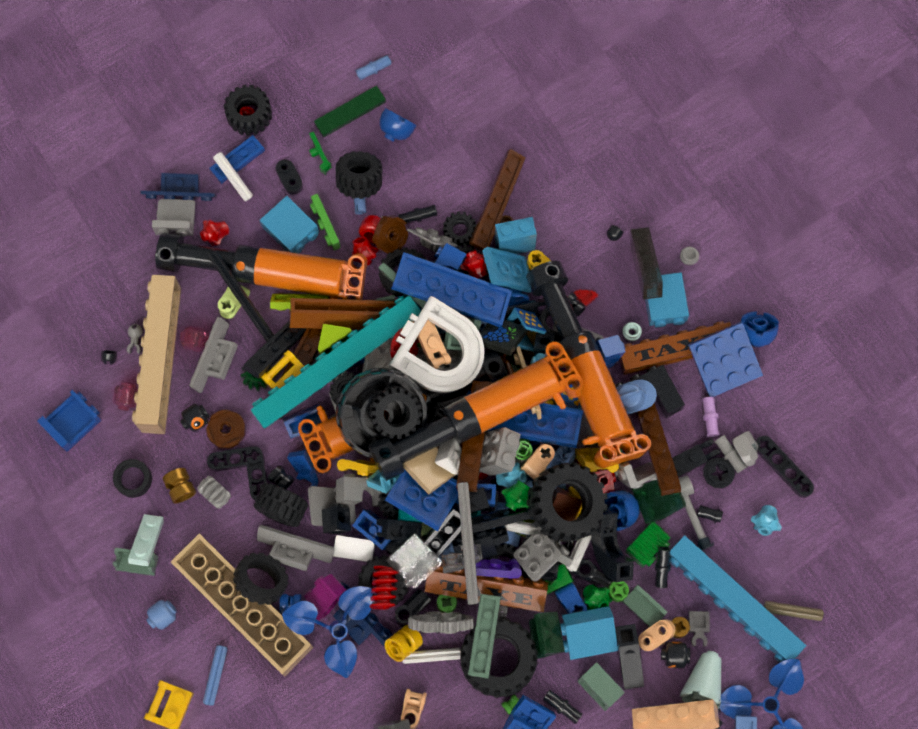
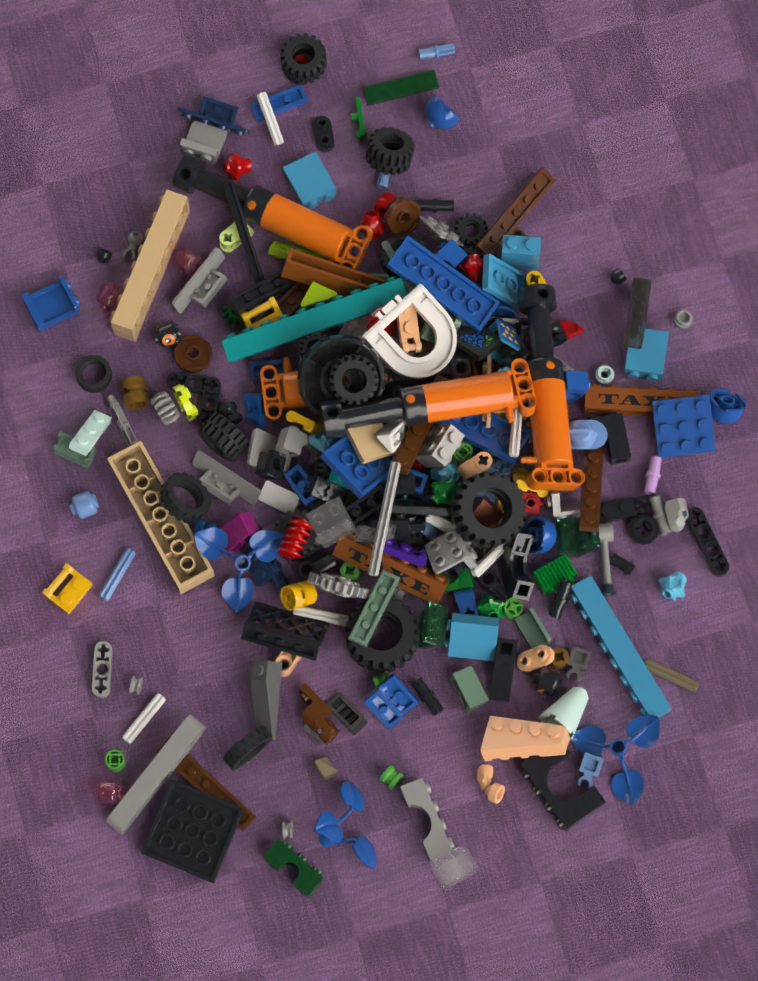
camera: 15 degrees right, 0 degrees up
bright green plate [310,194,341,251] -> none
none -> light grey piece [107,394,138,447]
none -> neon yellow plate [172,384,199,422]
none -> black fence [241,601,330,661]
none -> white axle [509,408,522,458]

